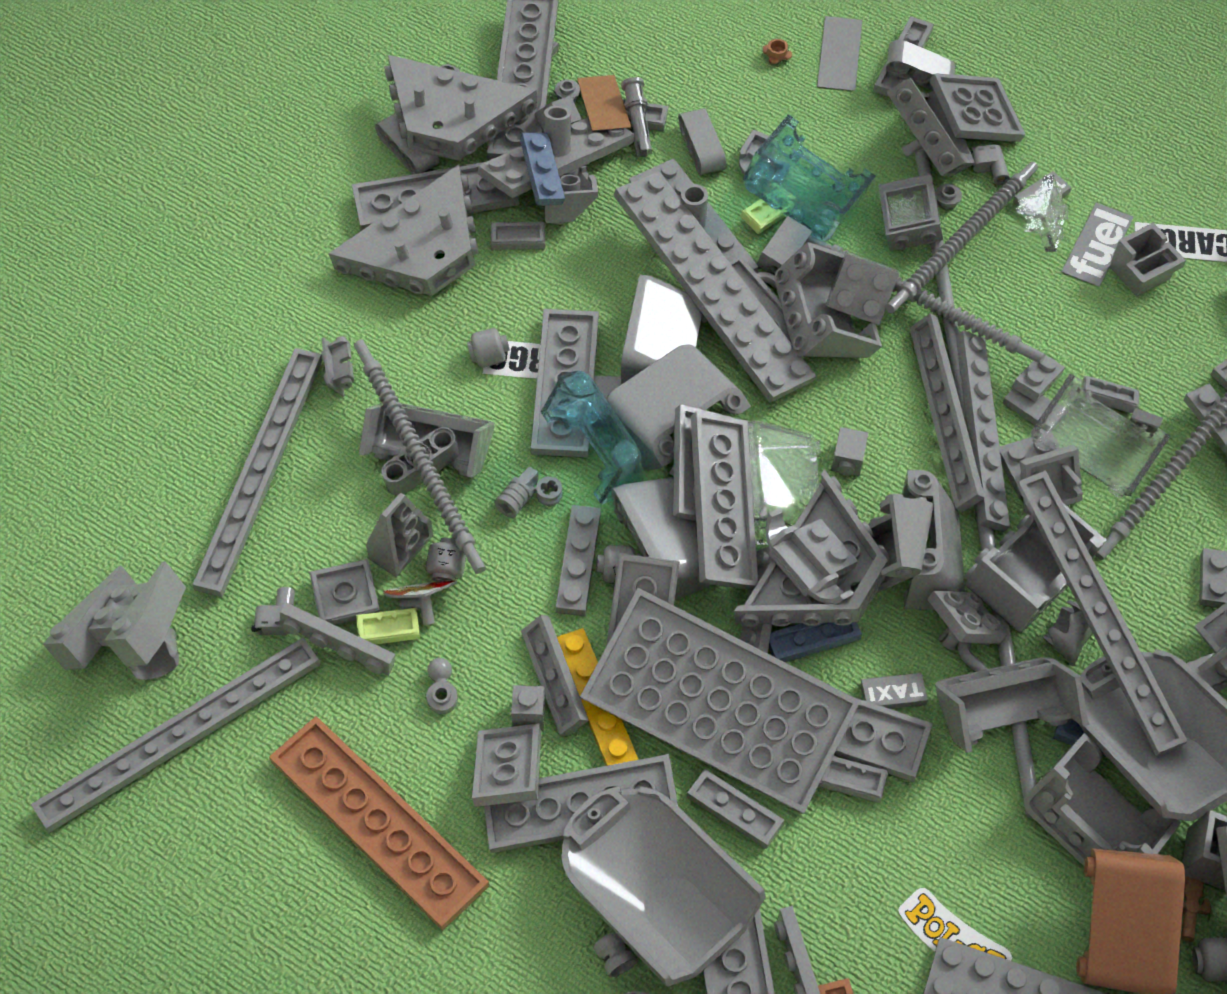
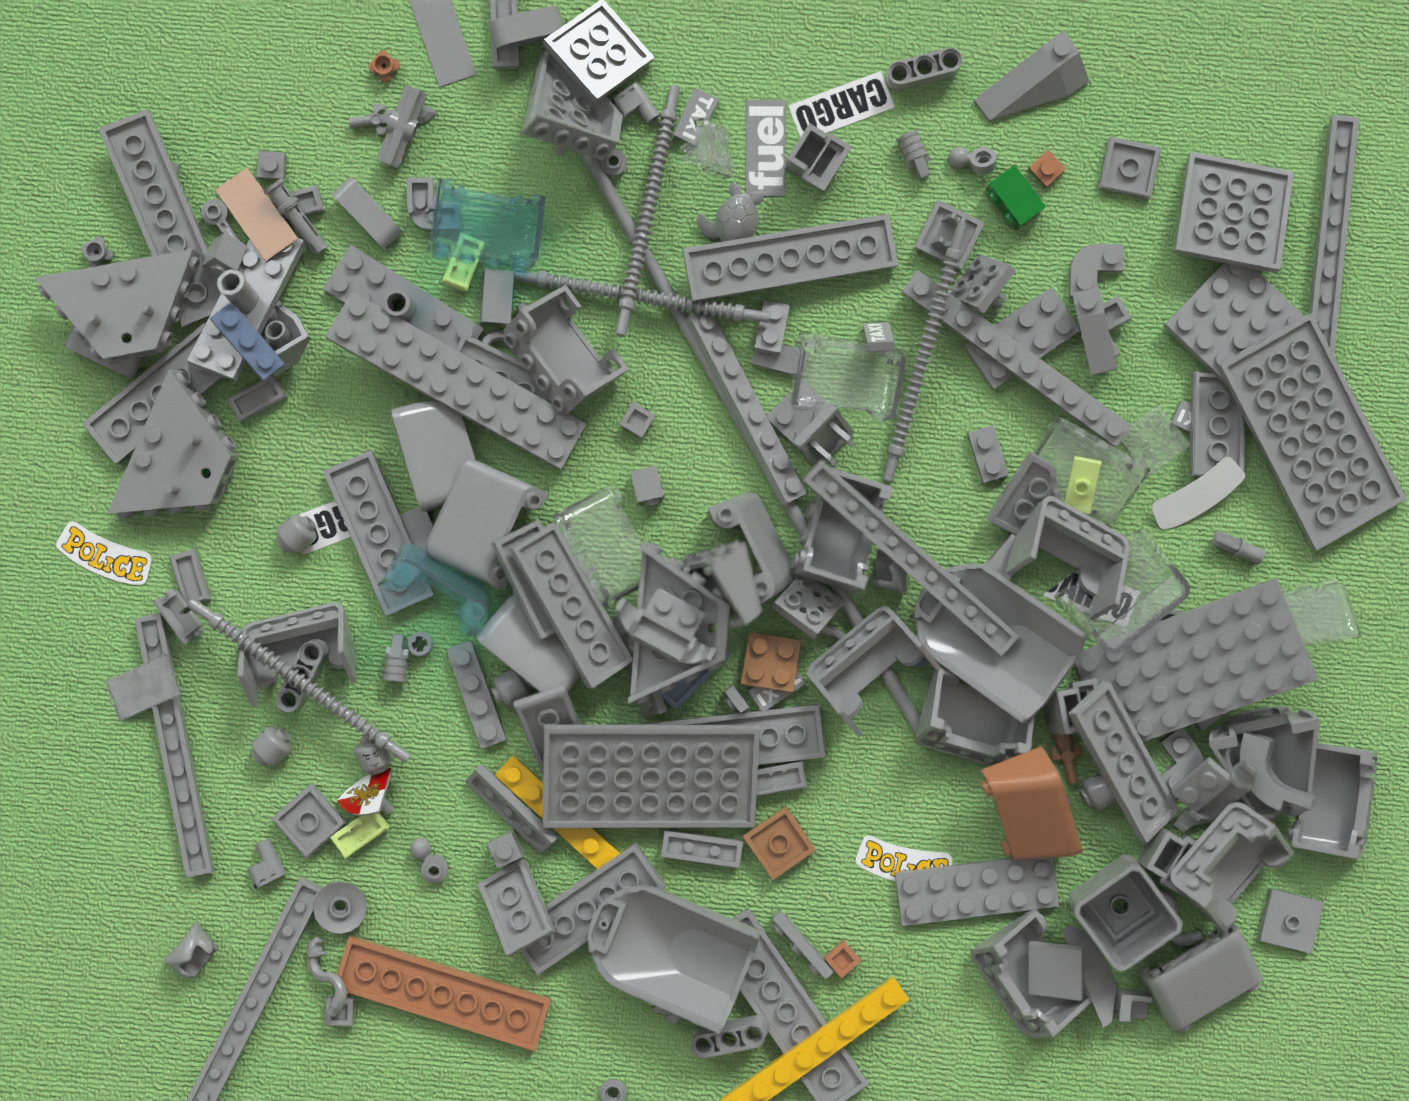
camera: 25 degrees left, 30 degrees up
light grey wedge [43,561,186,670] -> none
light grey plate [280,602,395,676] -> none
light grey wedge [366,493,433,577] -> none
light grey brick [826,251,900,325] -> none
light grey window [878,173,943,251] -> none
light grey plate [910,313,985,512] -> none
light grey plate [1080,376,1139,413] -> none
none -> sticker [56,521,152,585]
none -> clear piece [105,654,182,721]
none -> light grey tile [169,549,212,604]
none -> light grey head [251,727,292,766]
none -> light grey plate [257,151,287,181]
none -> light grey animal [307,937,347,1017]
none -> light grey dish [313,881,367,934]
none -> light grey plate [325,996,355,1026]
none -> light grey sword [349,104,437,135]
none -> light grey piece [377,85,428,168]
none -> light grey plate [620,402,656,438]
none -> light grey plate [682,214,898,302]
none -> light grey animal [697,182,764,242]
none -> light grey plate [724,684,749,713]
none -> medium nougat plate [741,632,802,693]
none -> medium nougat plate [743,805,816,880]

